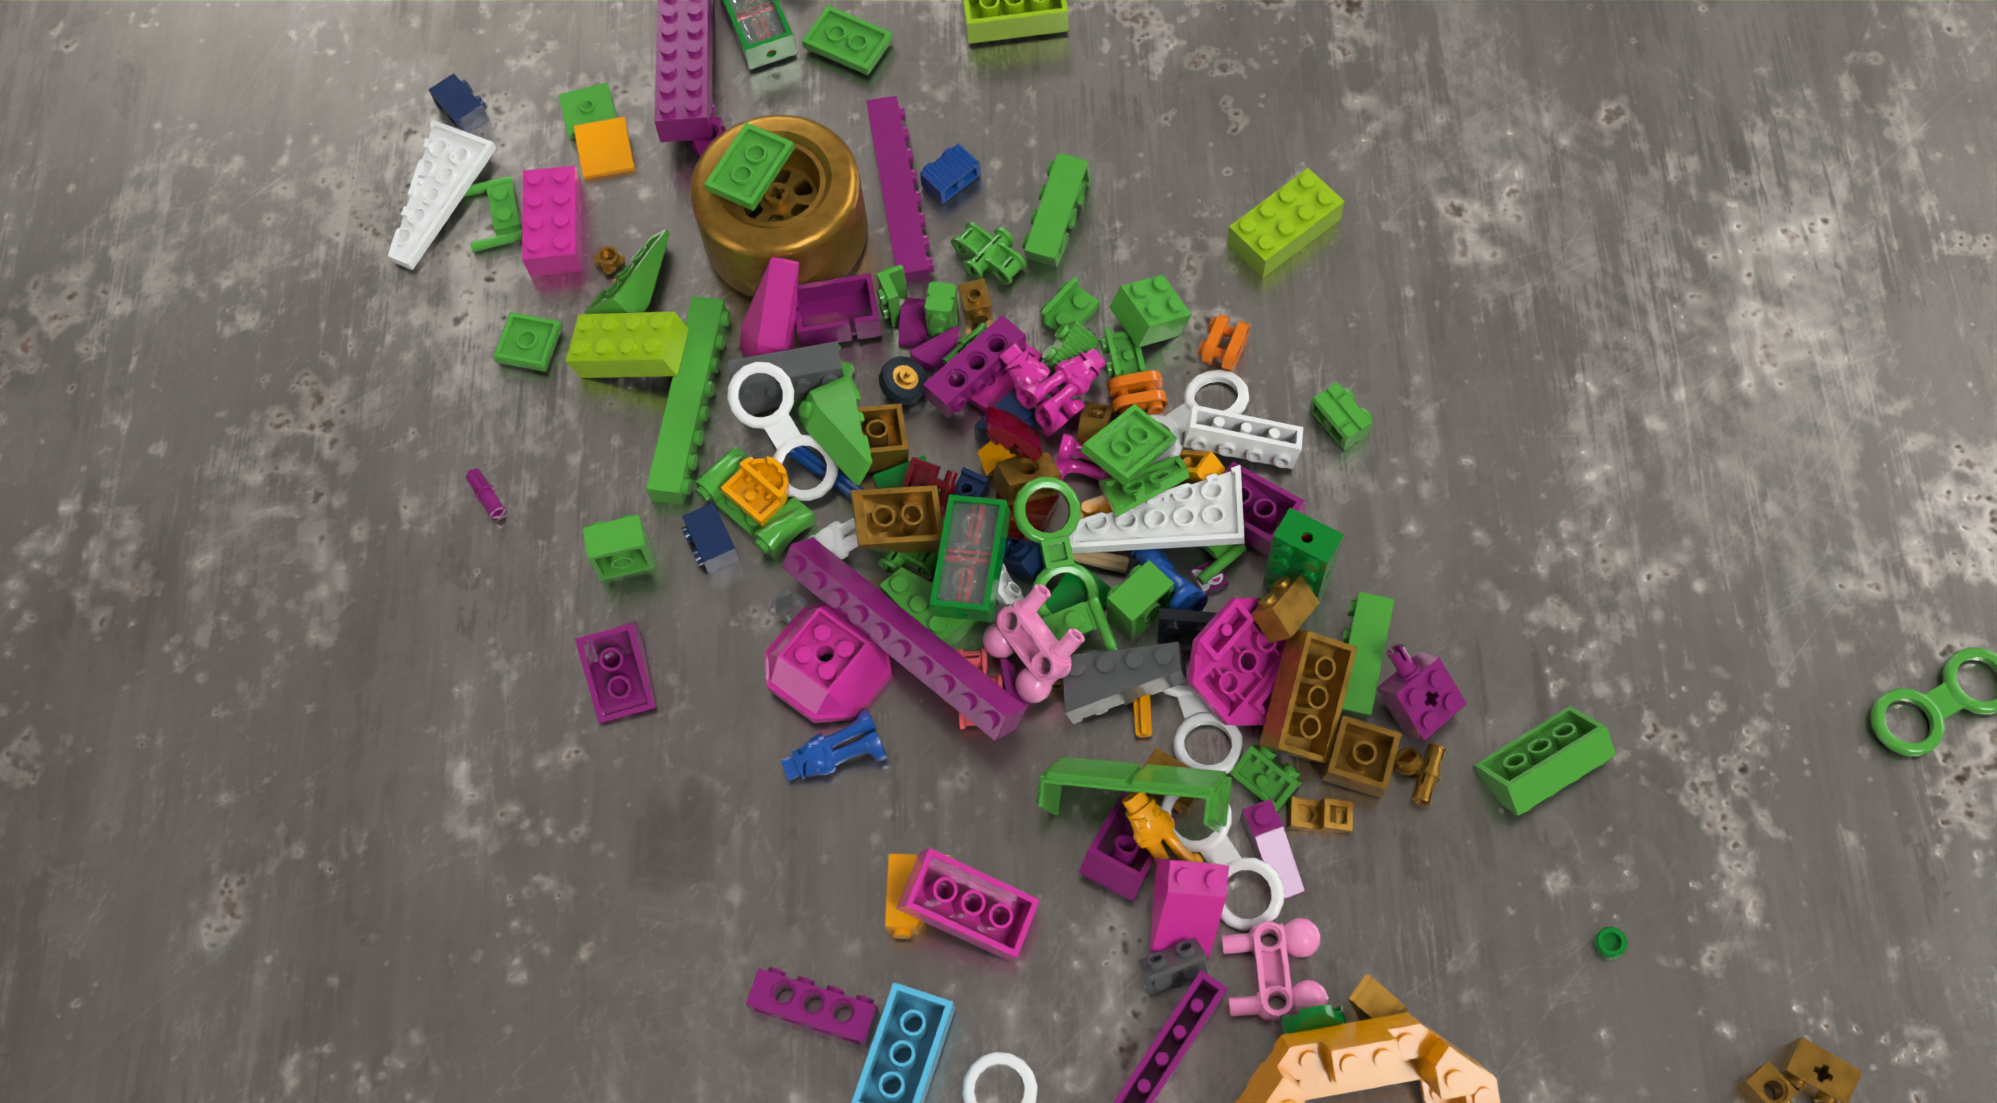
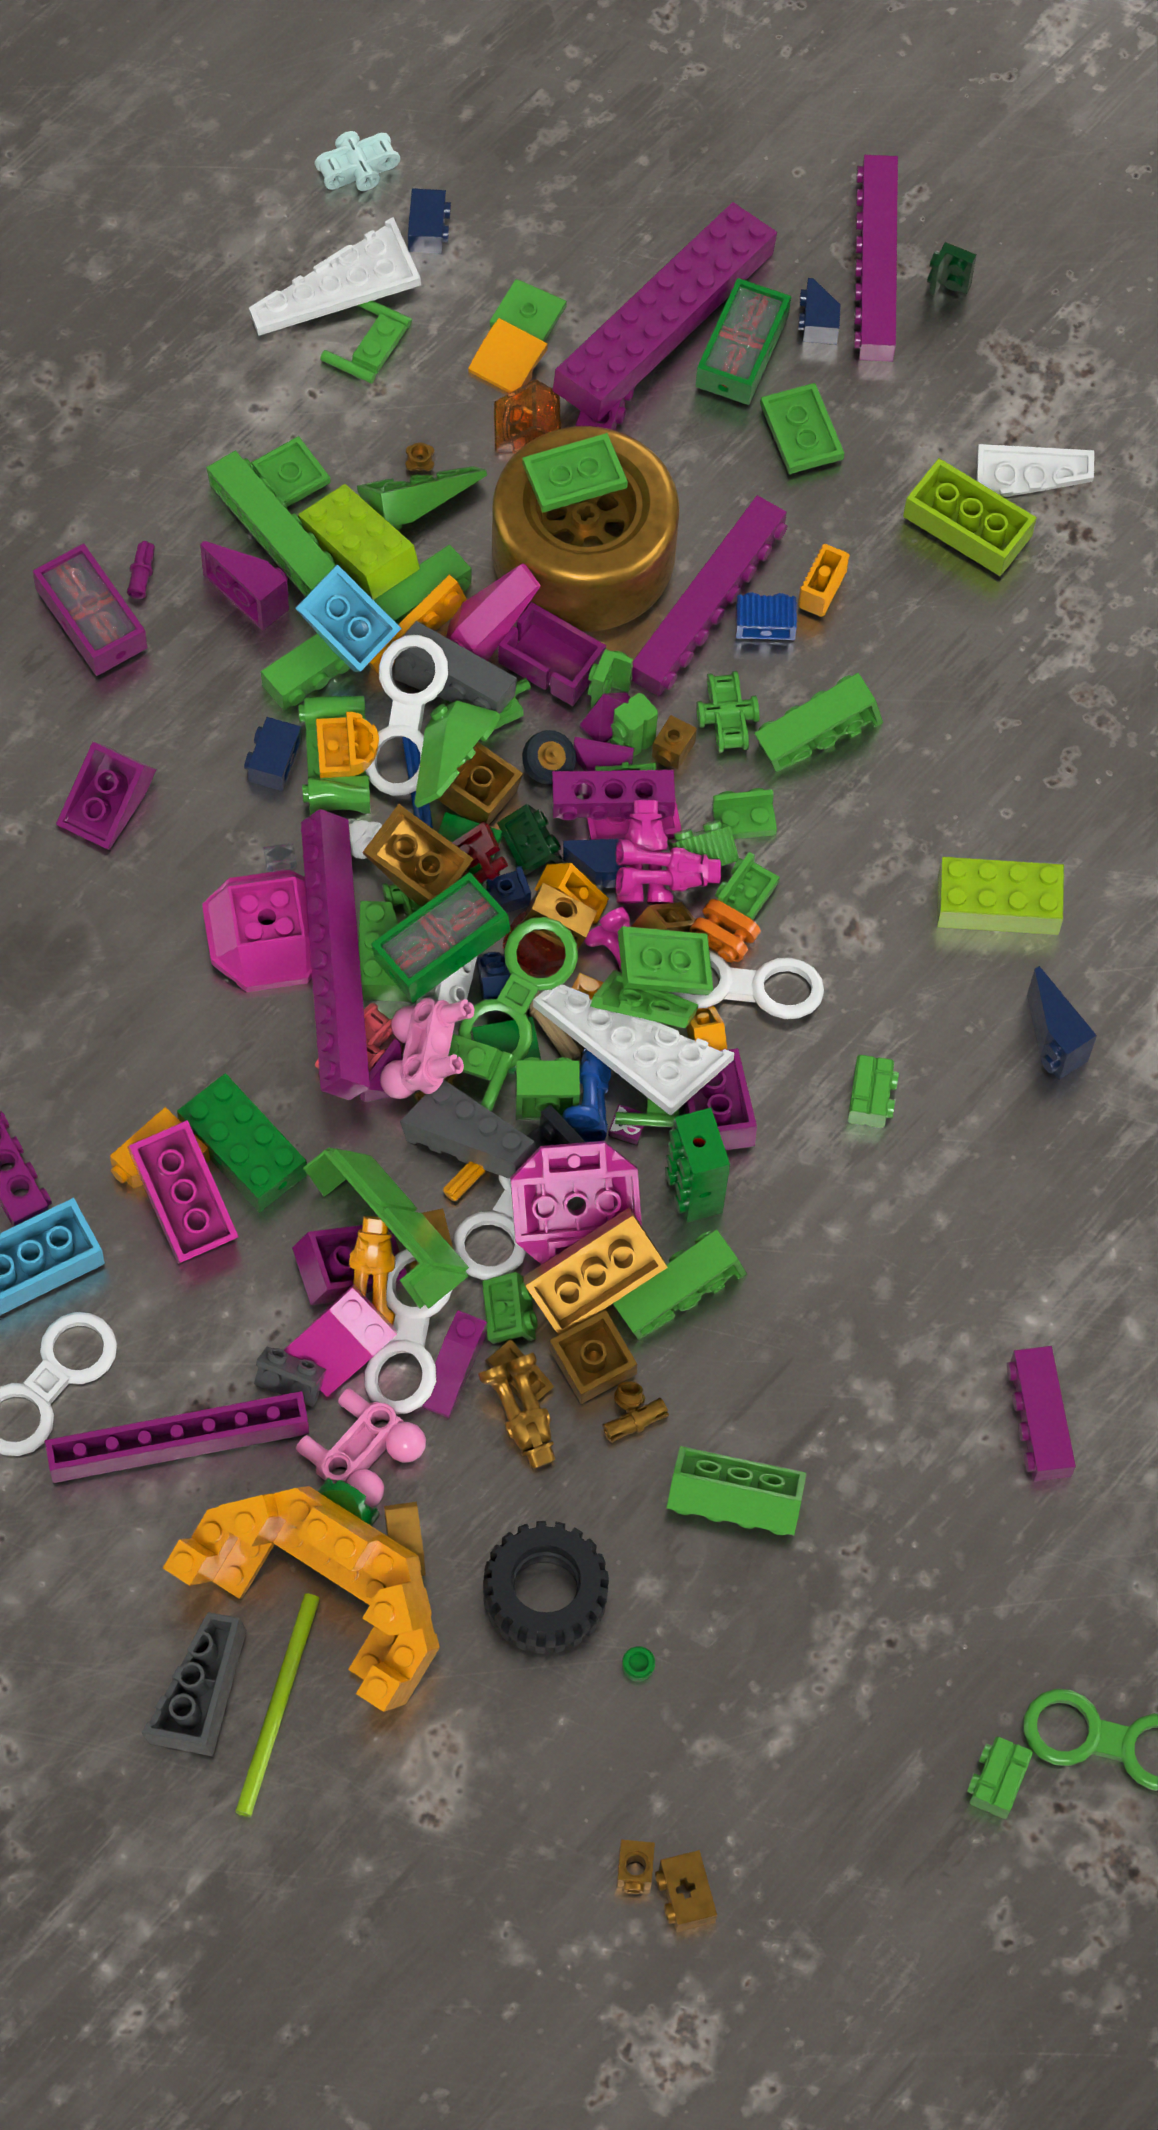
camera: 35 degrees right, 0 degrees up
dark pink brick [522,165,583,276] -> none
bright green brick [582,514,656,581] -> none
blue piece [781,709,887,781] -> none
dark red slope [985,406,1042,462] -> none
bright green brick [1109,275,1192,348] -> none
white brick [1183,405,1303,469] -> none
orange brick [1197,314,1251,372] -> none
pearl gold brick [1251,574,1320,643] -> none
magenta brick [1376,644,1467,741] -> none
none -> brick [33,543,148,676]
none -> green brick [177,1073,308,1213]
none -> magenta slope [200,541,289,631]
none -> bright green brick [206,450,336,597]
none -> medium azure slope [295,565,402,672]
none -> light aqua axle [314,131,401,191]
none -> light orange wing [368,574,467,675]
none -> pearl gold piece [478,1352,556,1469]
none -> black tyre [483,1521,609,1654]
none -> clear orange slope [494,379,561,453]
none -> dark green bracket [497,804,563,875]
none -> light orange brick [798,544,850,617]
none -> bright green brick [967,1737,1033,1819]
none -> magenta brick [1007,1346,1076,1482]
none -> dark blue slope [1027,966,1097,1080]

